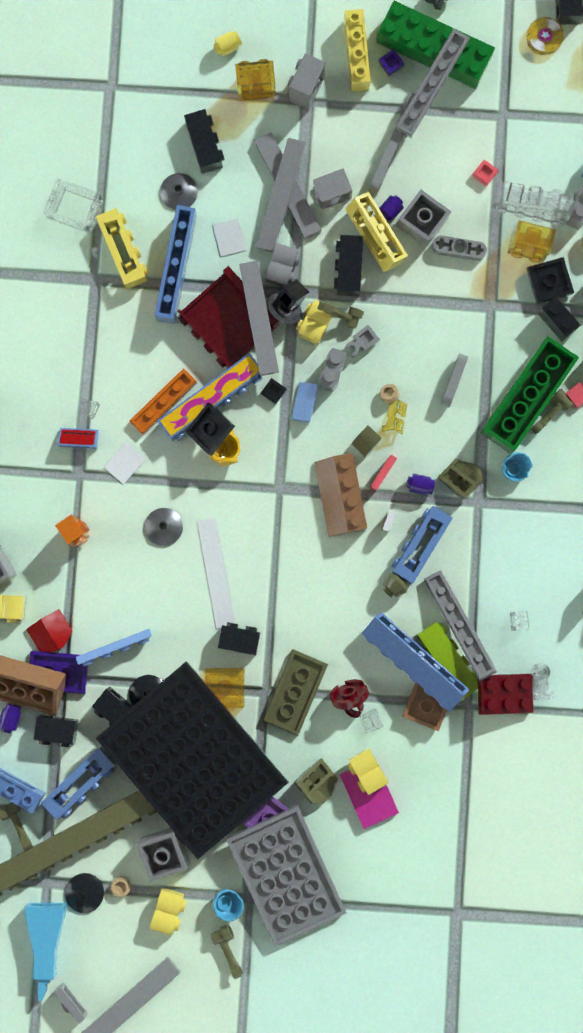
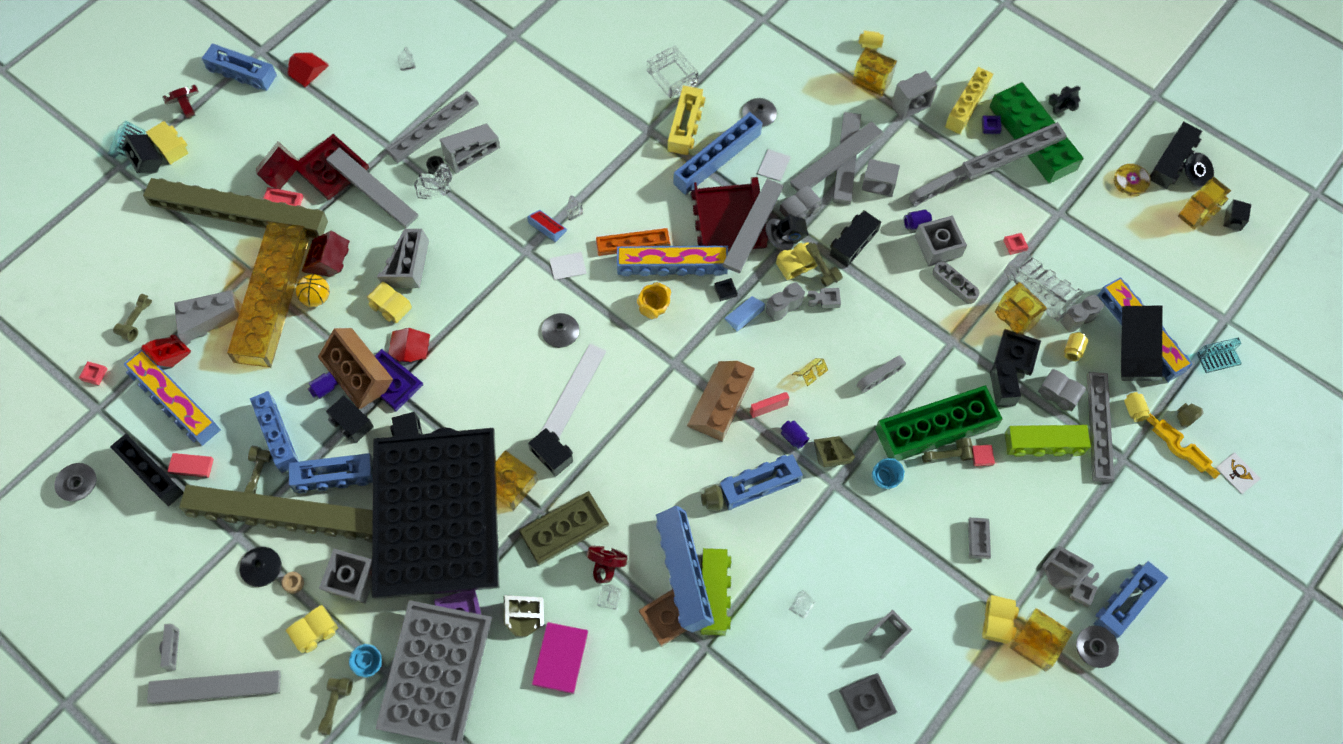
camera: 35 degrees right, 20 degrees down
medium azure piece [25,903,68,1001] -> none
orange brick [55,514,90,547] -> none
light blue plate [76,629,152,666] -> none
black brick [184,109,225,174] -> none
black plate [185,402,235,456] -> none
light yellow brick [345,192,408,272] -> none
light yellow brick [347,748,389,795] -> none
olive brick [351,425,382,457] -> none
tan tile [379,384,399,404] -> none
white tile [381,511,396,533] -> none
light grey tile [424,570,497,681] -> none
dark red plate [478,673,533,715] -> none
clear leg [531,664,555,700] -> none

